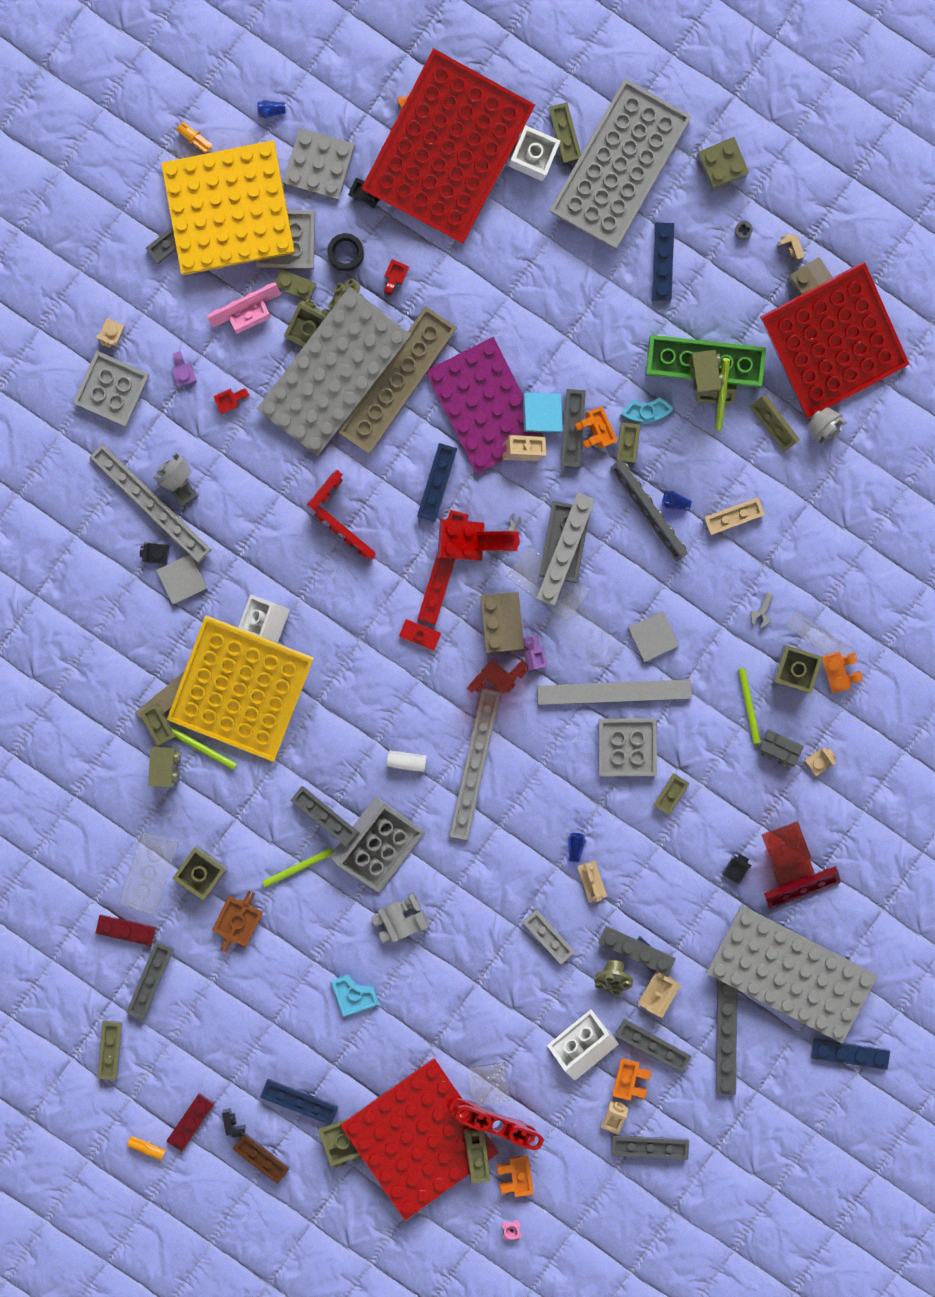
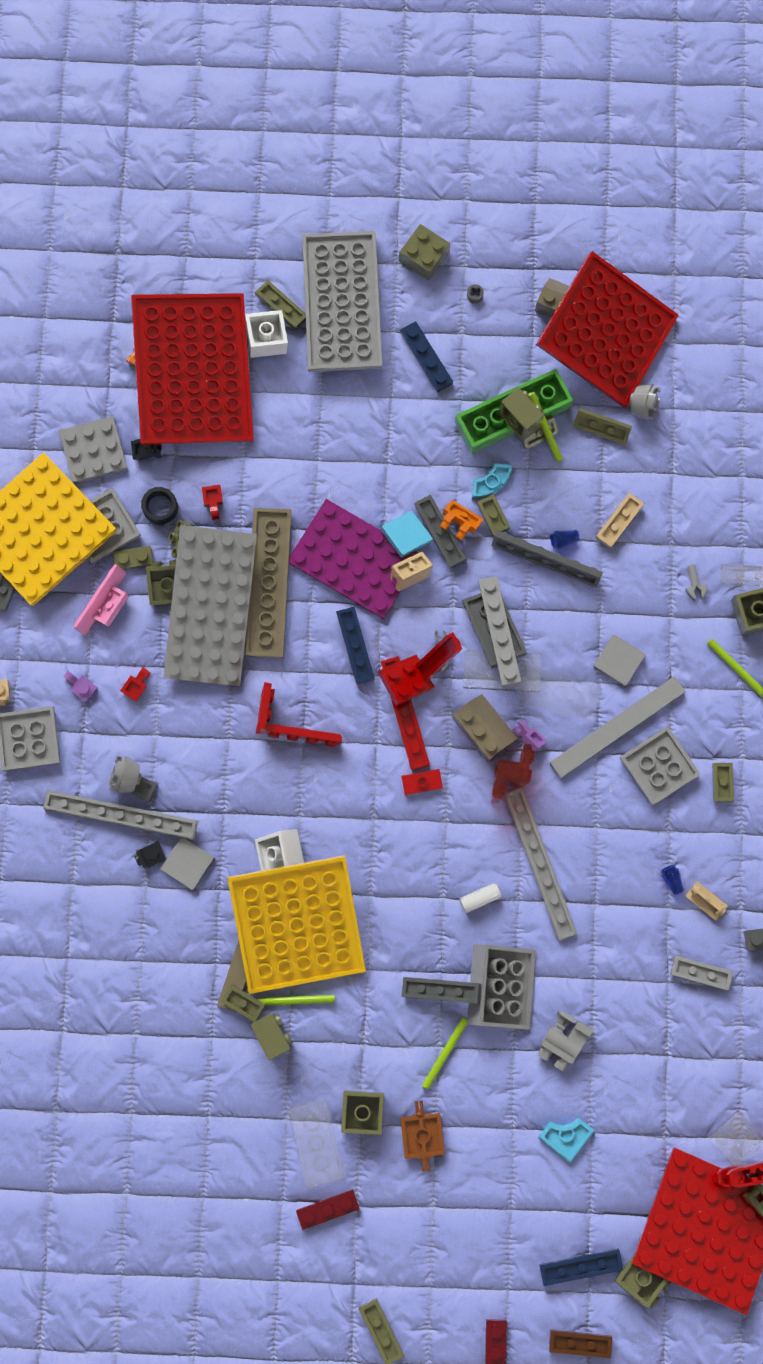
camera: 25 degrees left, 10 degrees down
dark grey plate [126,941,174,1020] -> none
black bracket [222,1108,246,1137] -> none
clear blue cone [257,99,286,119] -> none
tan bracket [777,234,805,262] -> none

